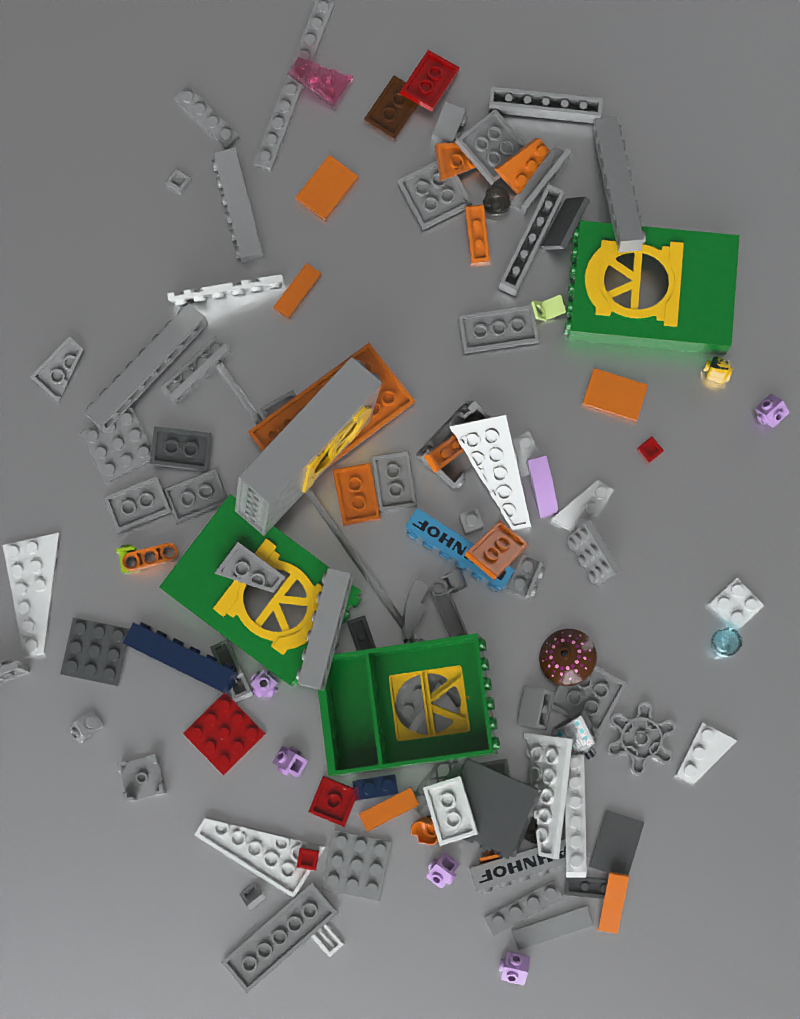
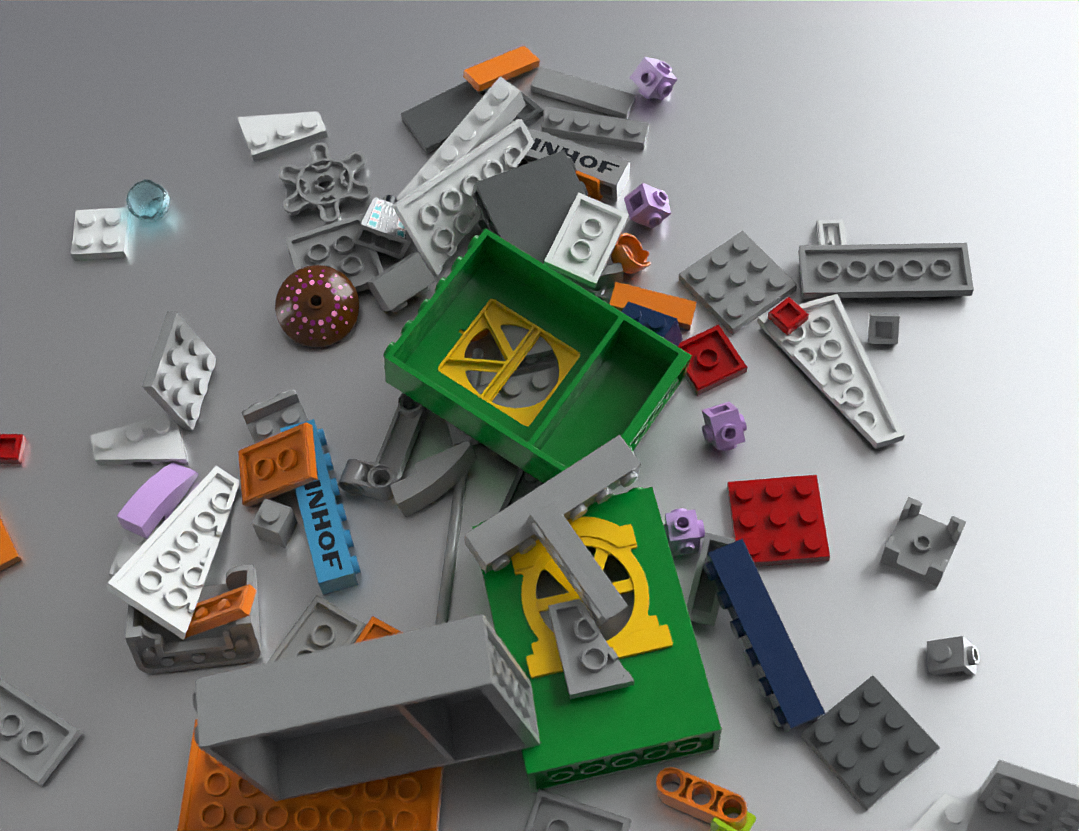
camera: 135 degrees left, 20 degrees down
none -> light grey fence [526,502,628,626]

